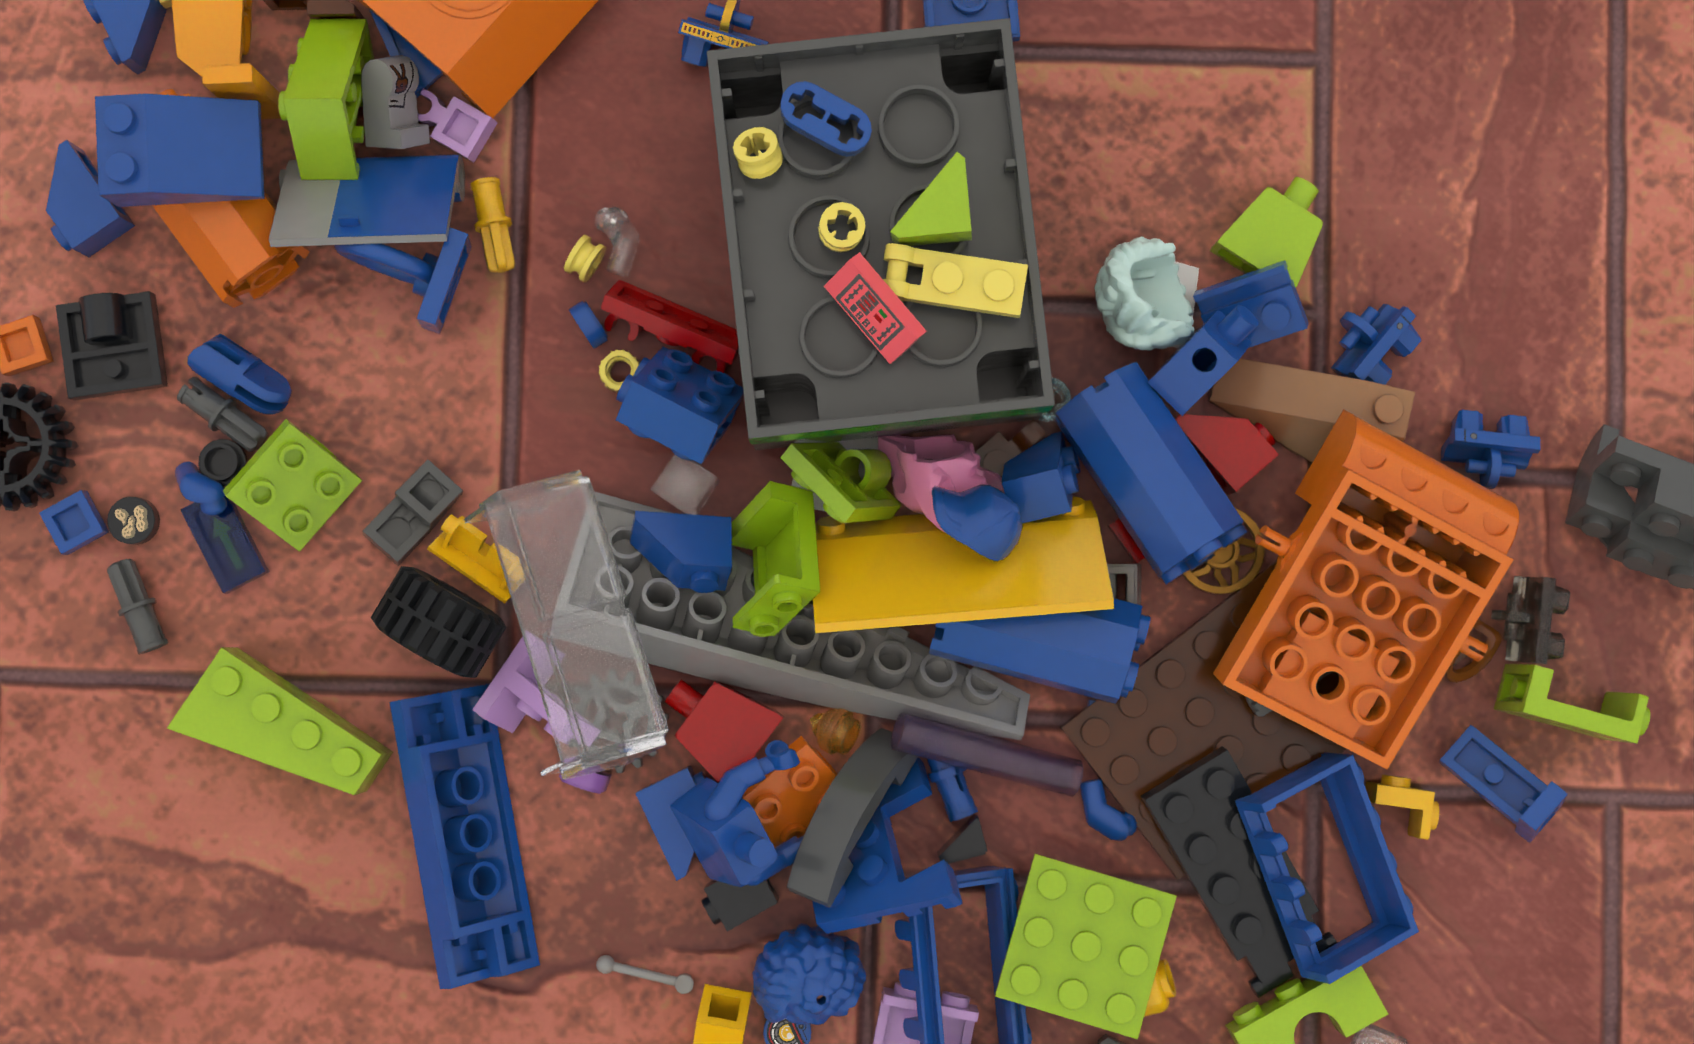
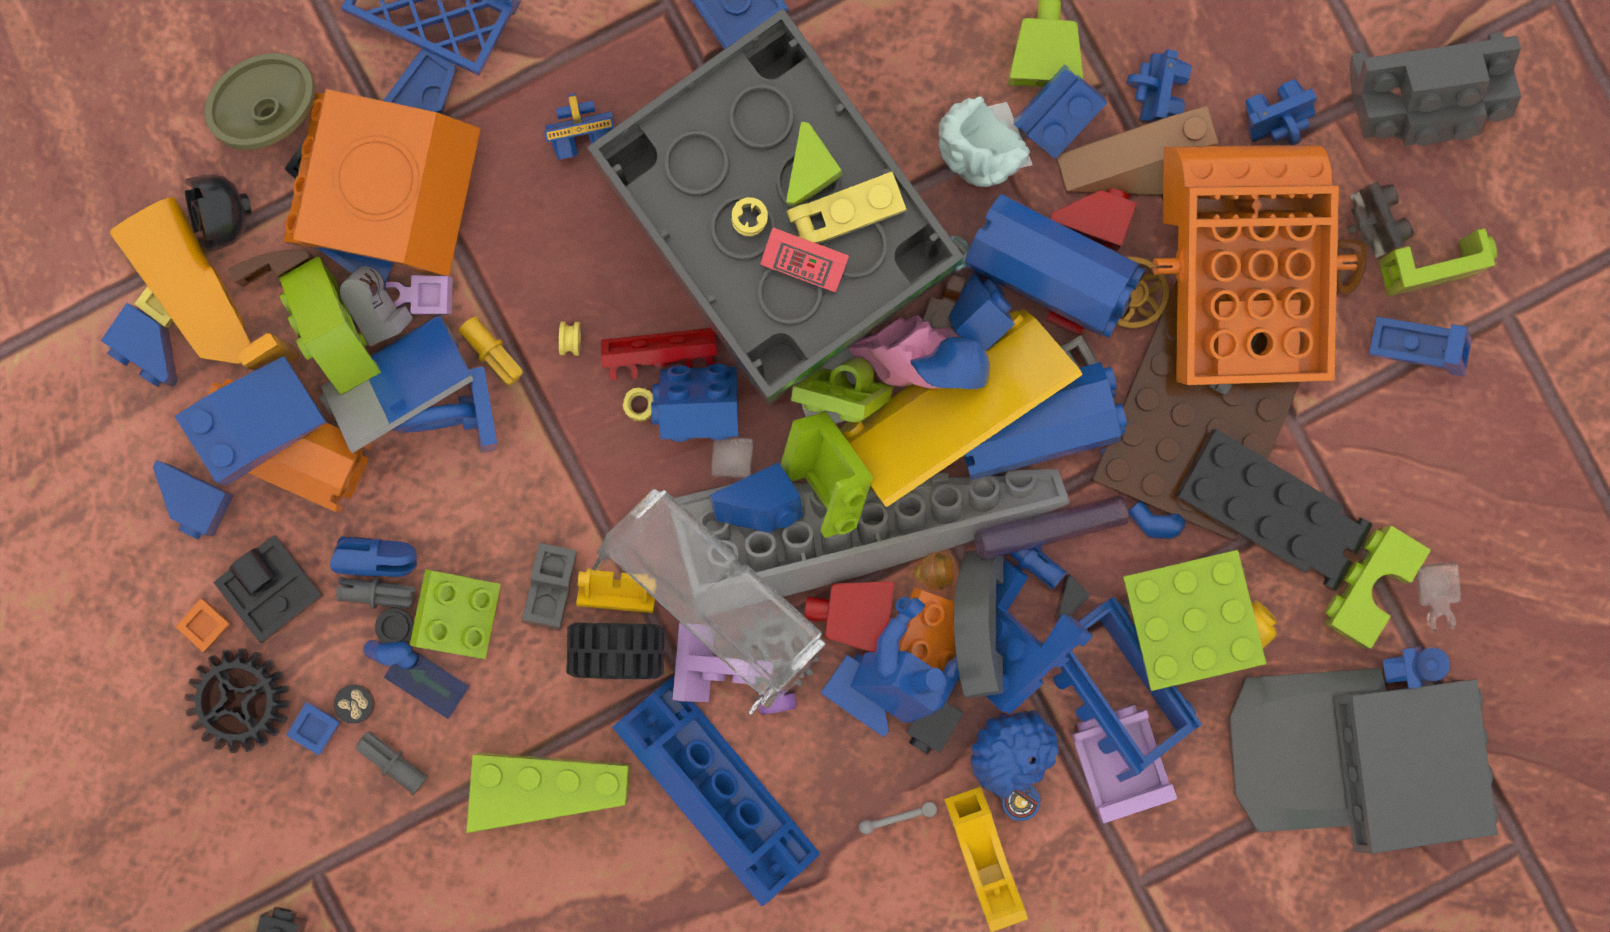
camera: 25 degrees left, 0 degrees up
blue tile [569,300,609,349] -> none
clear arm [595,206,639,277] -> none
light yellow bush [733,127,783,179] -> none
blue beam [780,81,872,157] -> none
blue torso [1147,305,1259,416] -> none
blue window [1235,752,1419,984] -> none
yellow bracket [1365,775,1439,840] -> none

